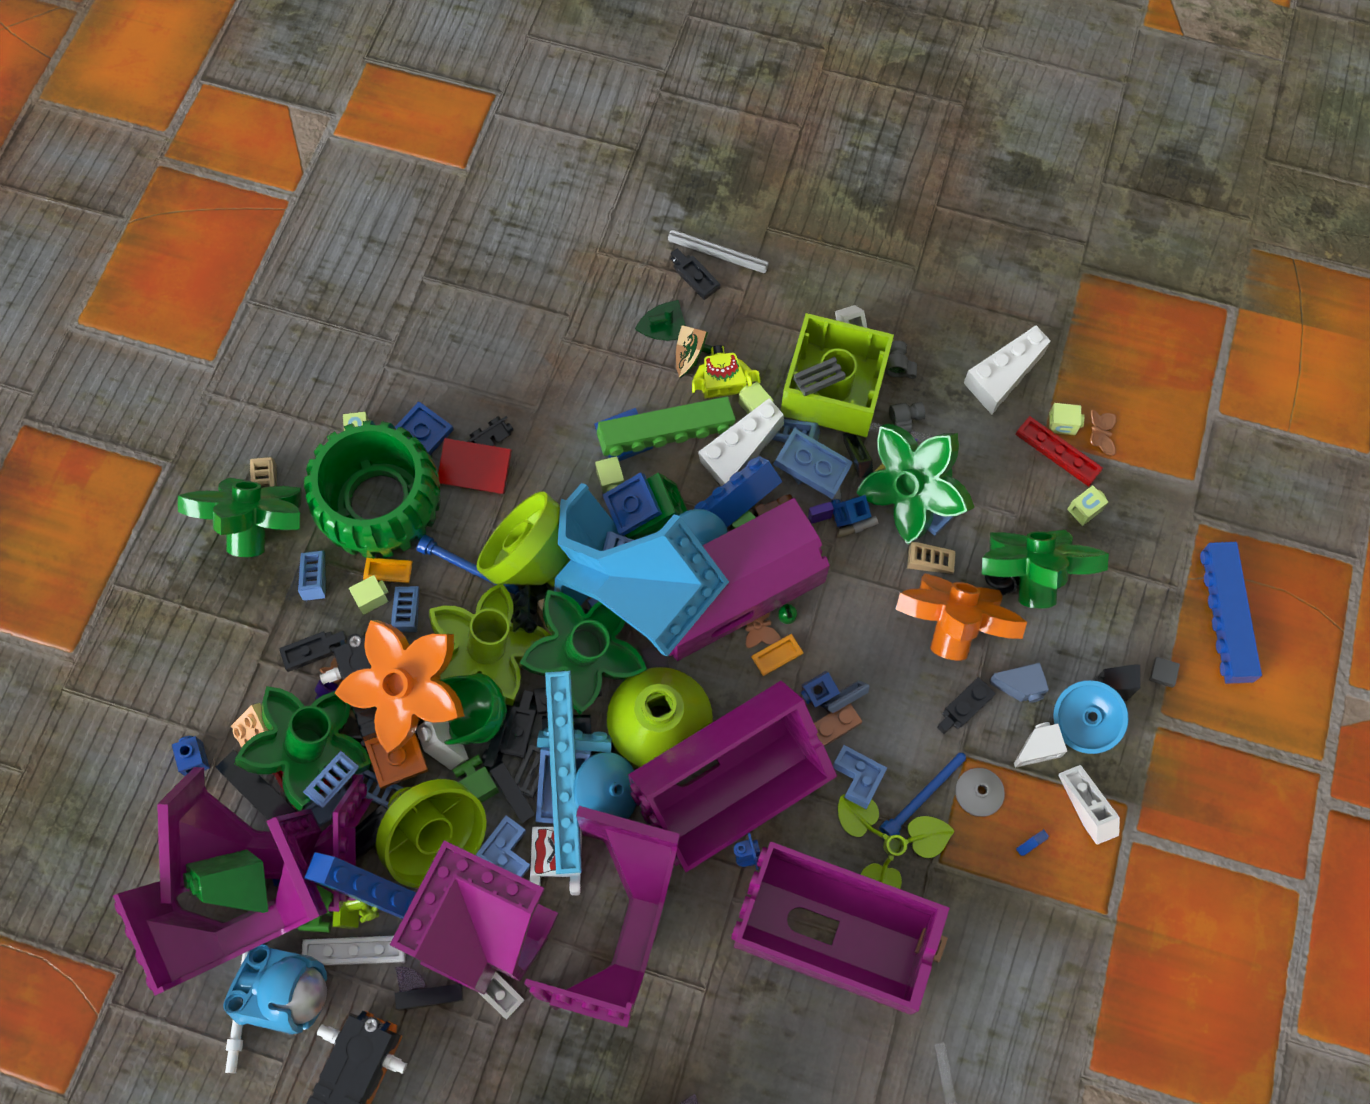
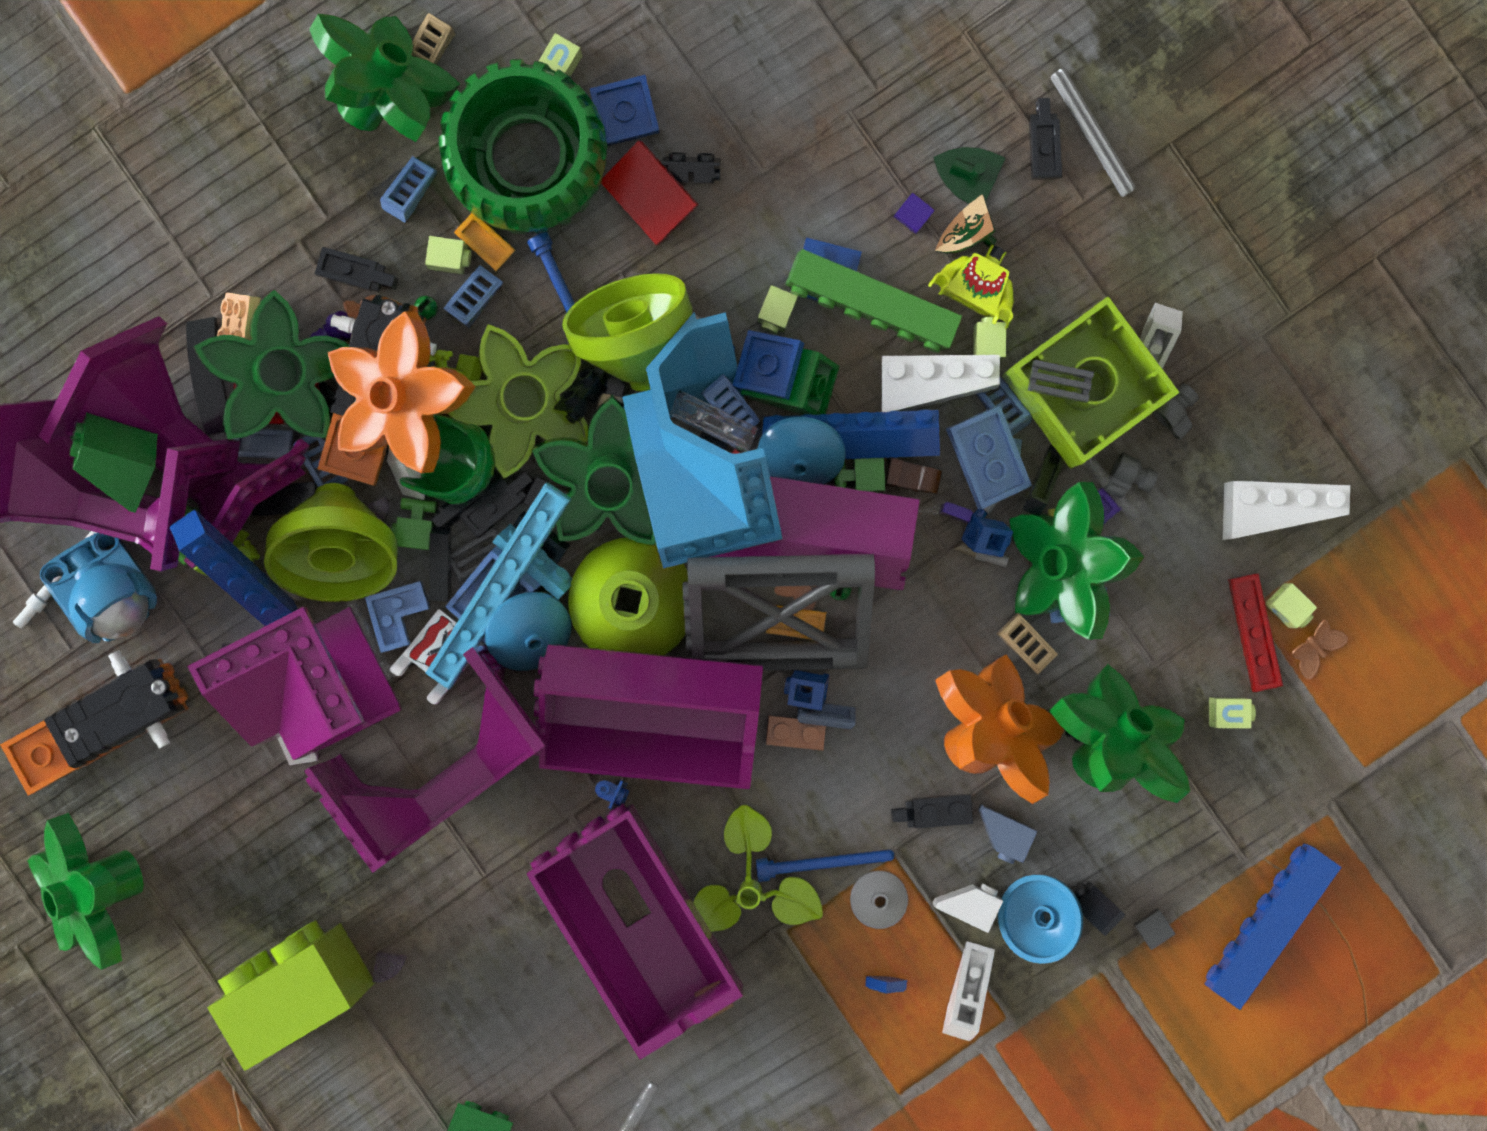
camera: 35 degrees right, 20 degrees up
blue brick [171,736,210,776] -> none
white tile [302,936,406,966] -> none
medium blue slope [303,751,359,808] -> none
medium blue plate [833,745,887,809] -> none
none -> dark grey piece [683,554,875,671]
none -> dark purple tile [894,192,935,234]

